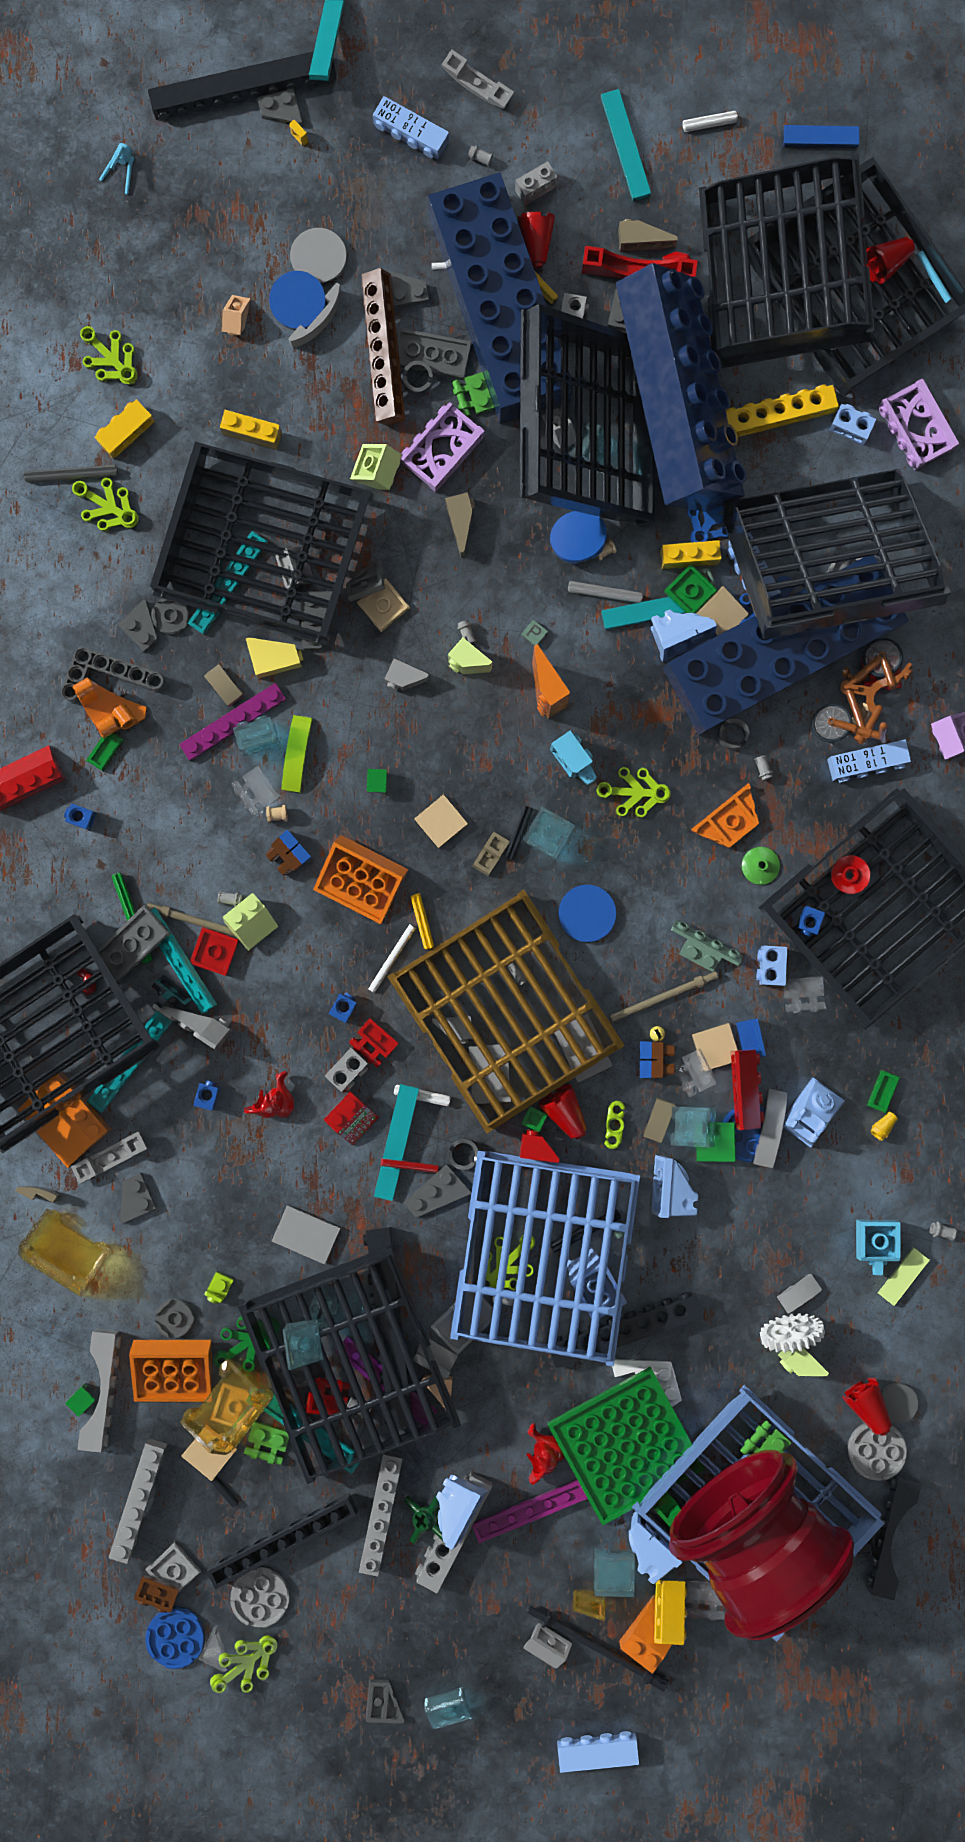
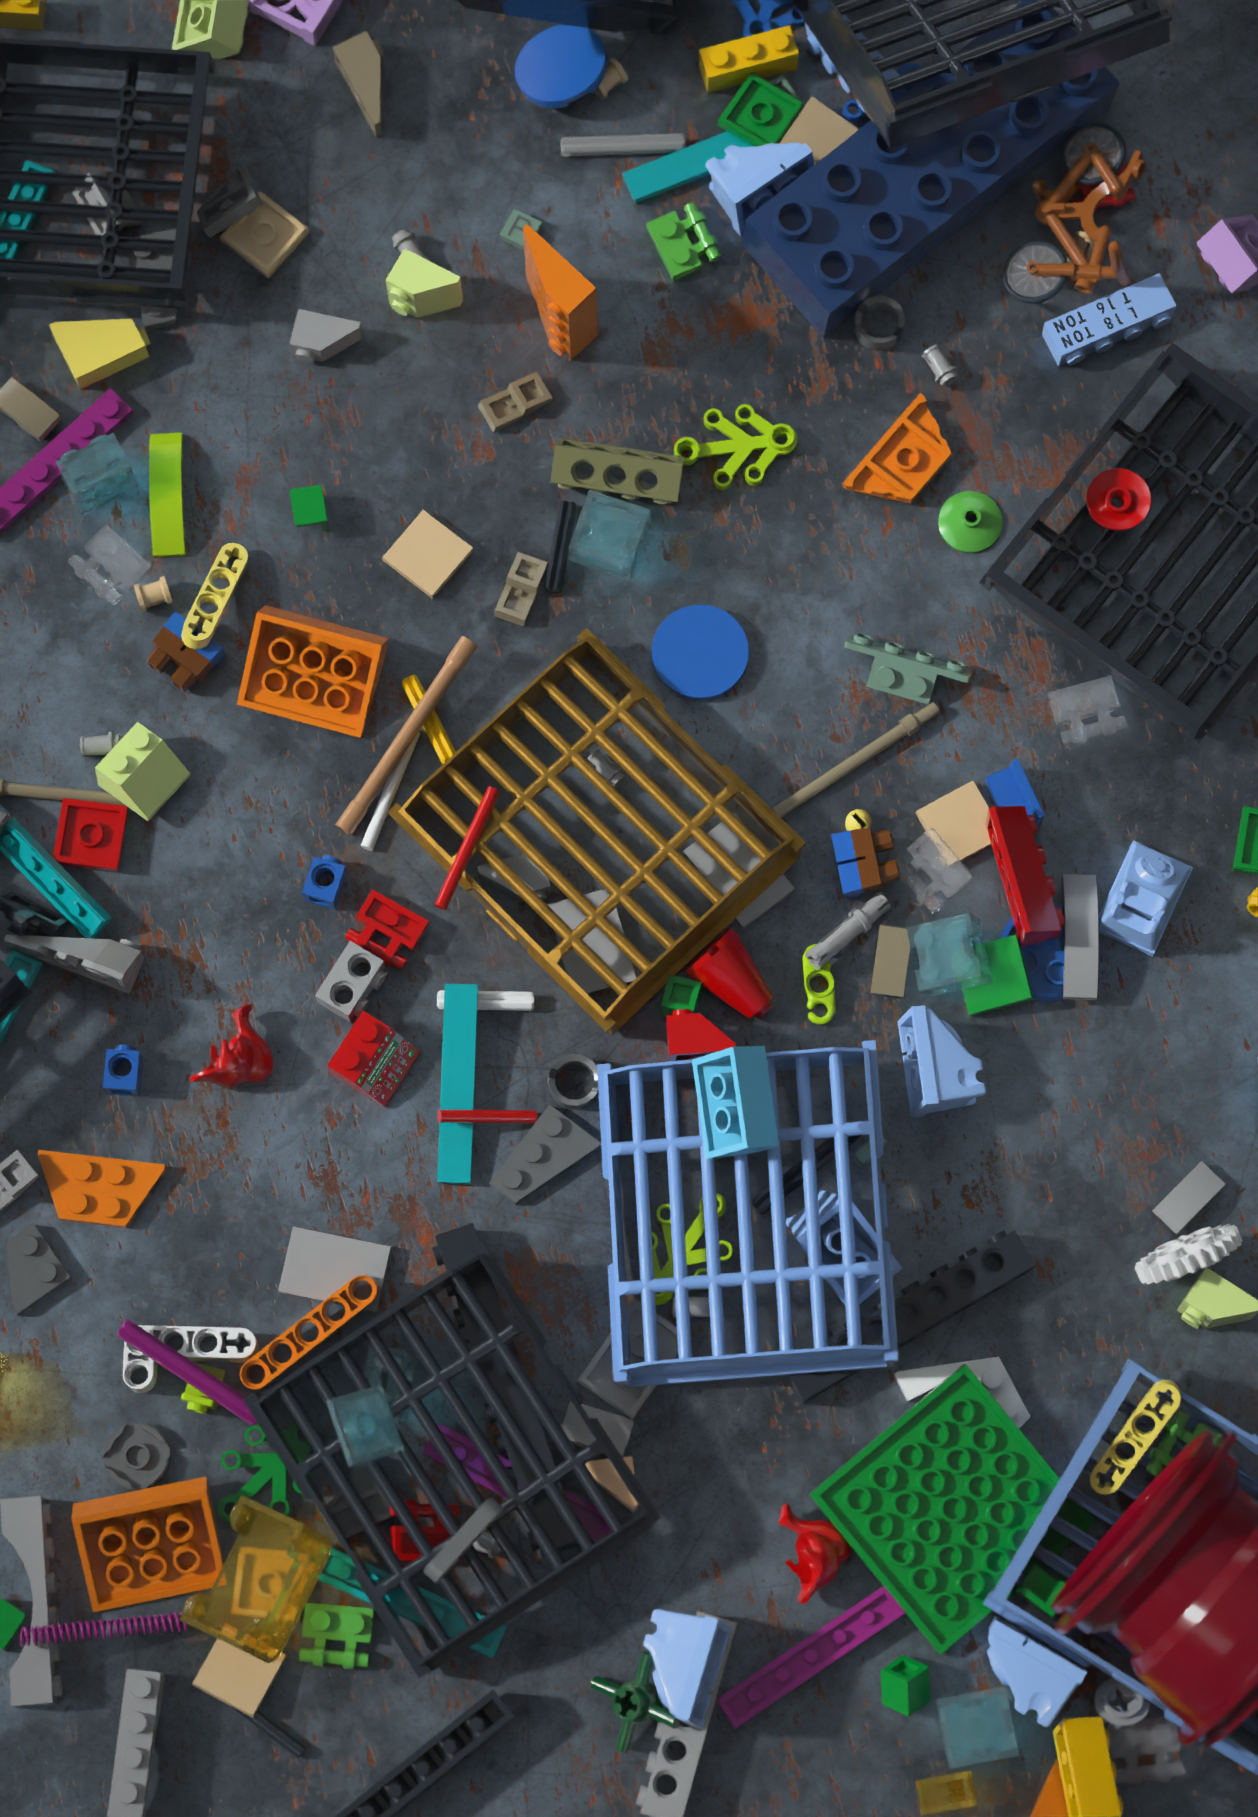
camera: 10 degrees left, 10 degrees down
light grey brick [359,1451,403,1577] -> none
medium azure hinge [550,730,597,785] -> none
light blue brick [757,946,787,986] -> none
blue brick [796,906,825,937] -> none
none -> magenta piece [20,1612,188,1647]
none -> orange wing [38,1150,167,1228]
none -> magenta axle [117,1320,257,1426]
none -> white beam [123,1325,259,1393]
none -> light yellow beam [181,543,248,649]
none -> orange beam [240,1275,380,1389]
none -> medium nougat piece [335,636,478,836]
none -> dark grey beam [423,1497,504,1583]
none -> red bar [434,786,500,910]
none -> dark tan slope [478,372,552,433]
none -> olive brick [551,437,685,504]
none -> bright green plate [646,202,722,281]
none -> medium azure slope [692,1046,779,1159]
none -> light grey pin [805,892,891,969]
none -> green panel [881,1655,930,1717]
none -> light yellow beam [1090,1380,1181,1495]
none -> light grey gear [1094,1678,1150,1729]

